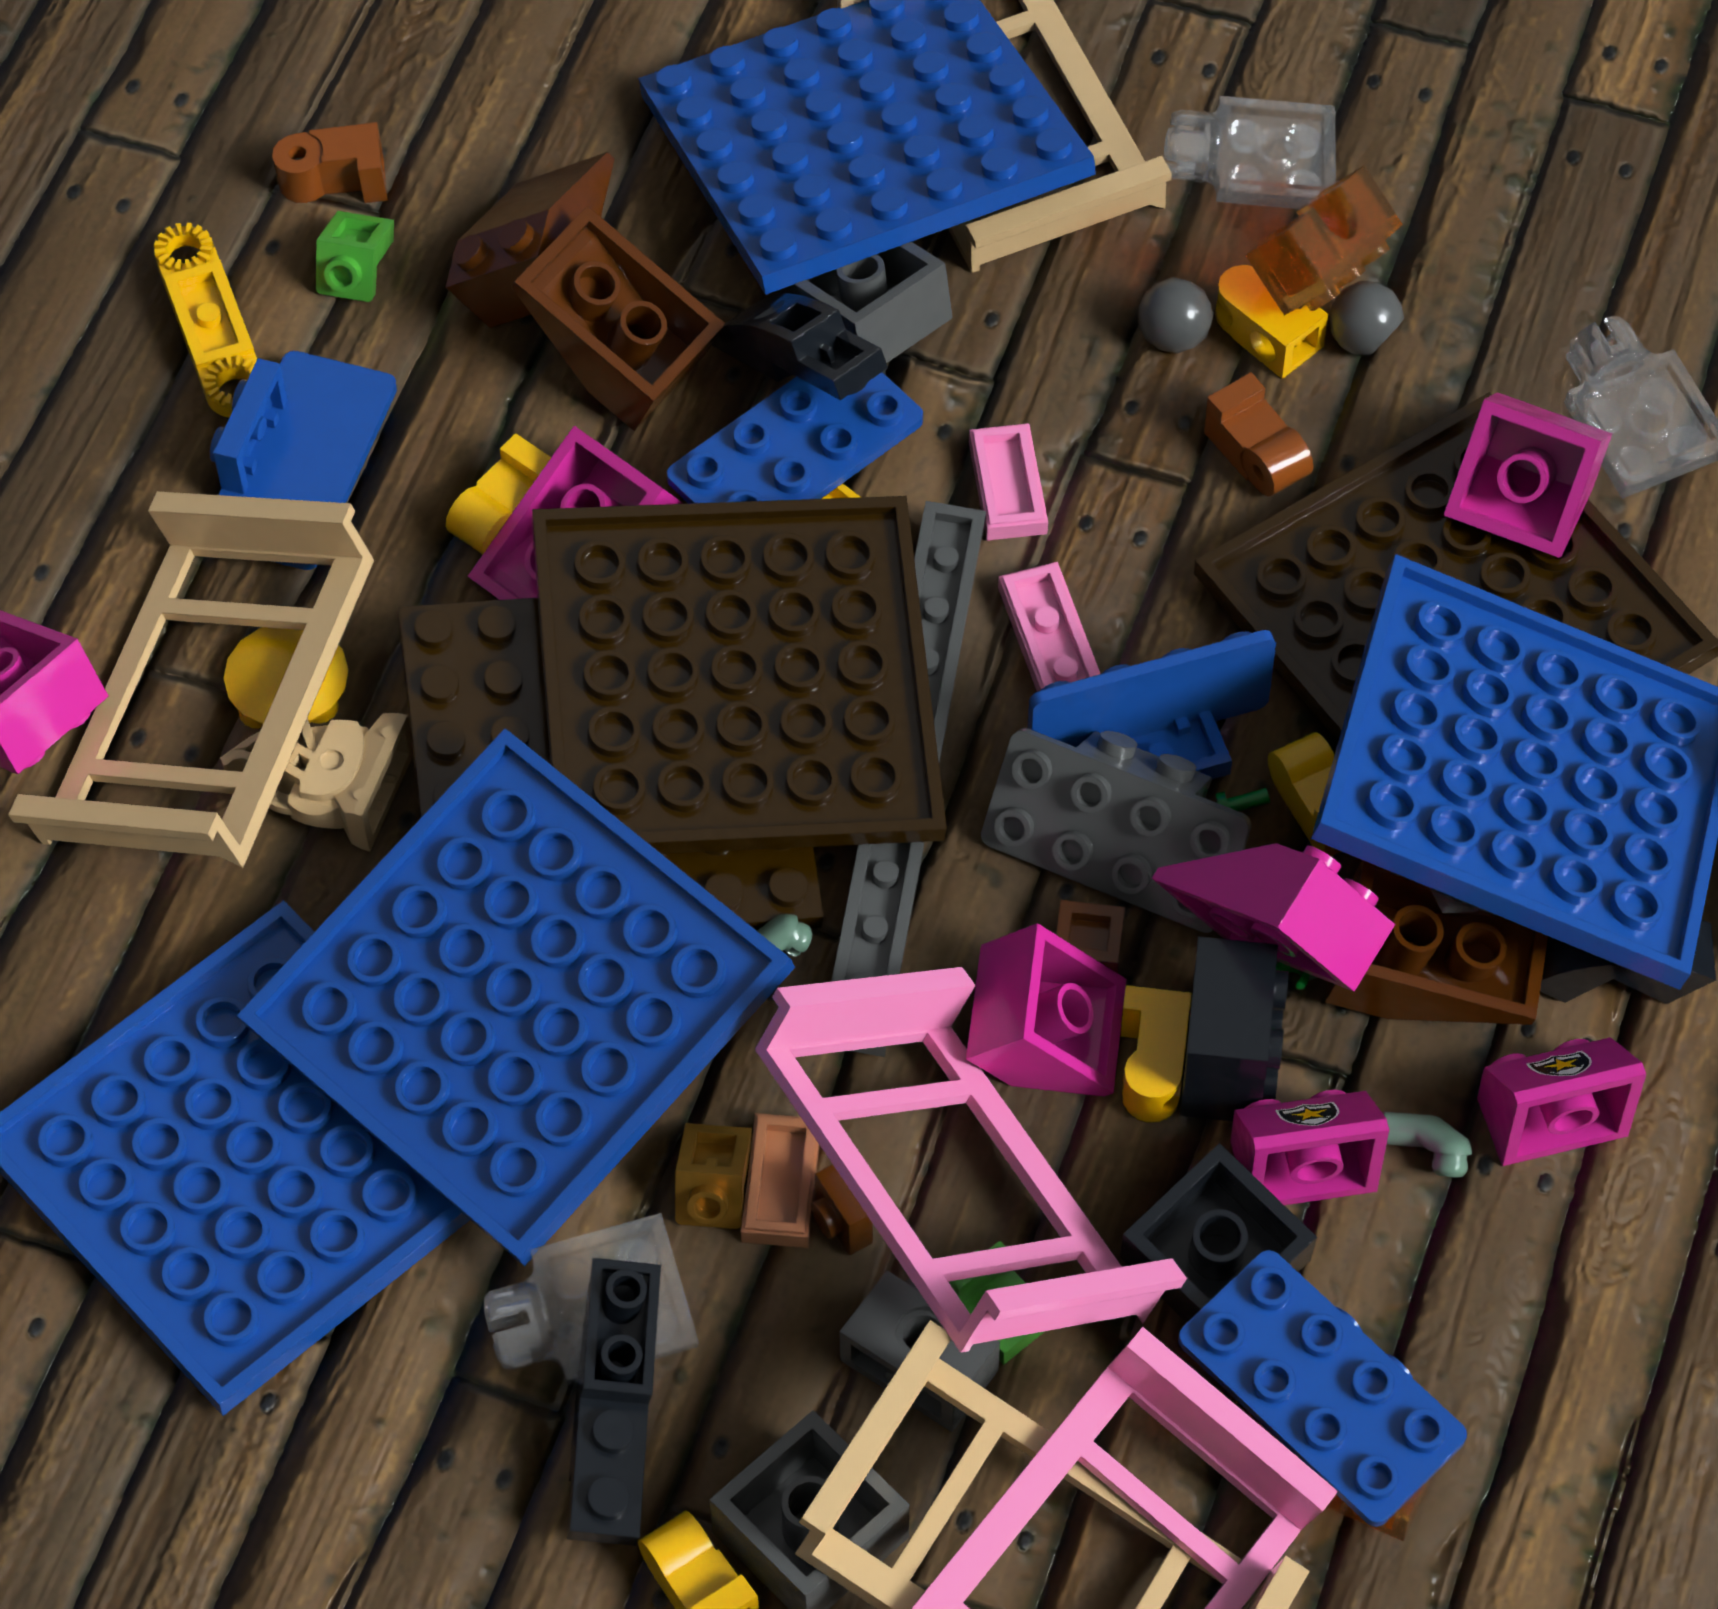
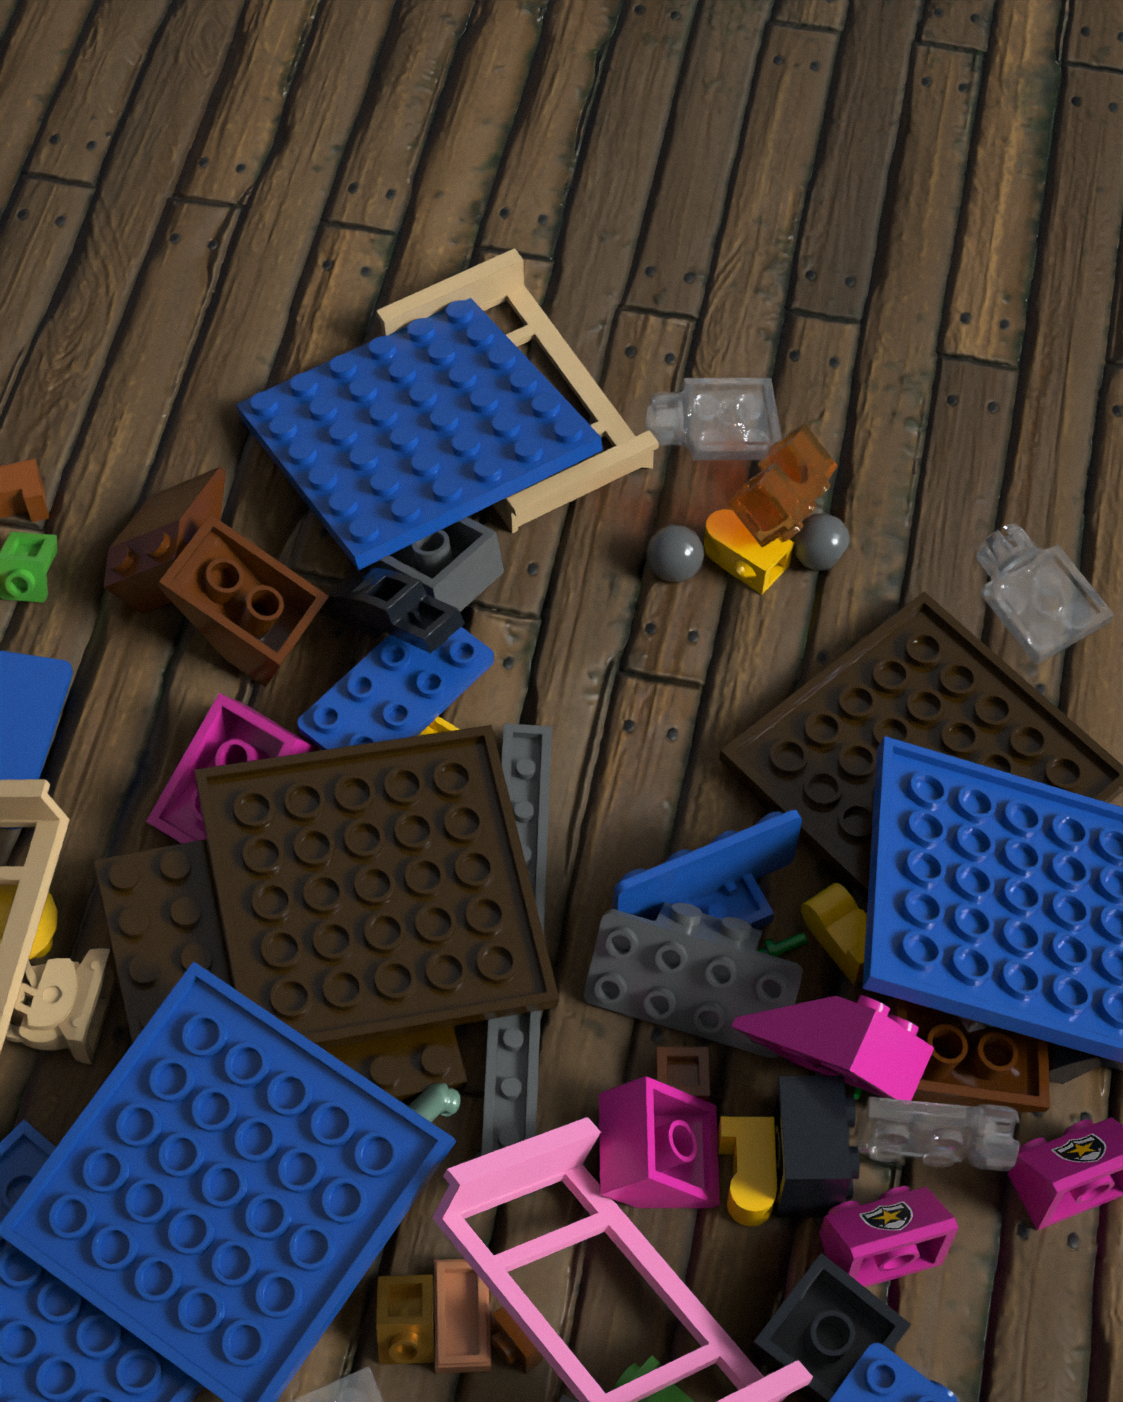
camera: 10 degrees left, 0 degrees up
yellow leg [446,433,551,555] -> none
bright pink tile [969,423,1048,541] -> none
bright pink tile [998,562,1101,692] -> none
dark orange leg [1204,372,1313,497] -> none
sand green arm [1384,1111,1472,1177] -> none
dark pink slope [1444,392,1613,558] -> none
none -> clear plate [856,1097,1020,1171]

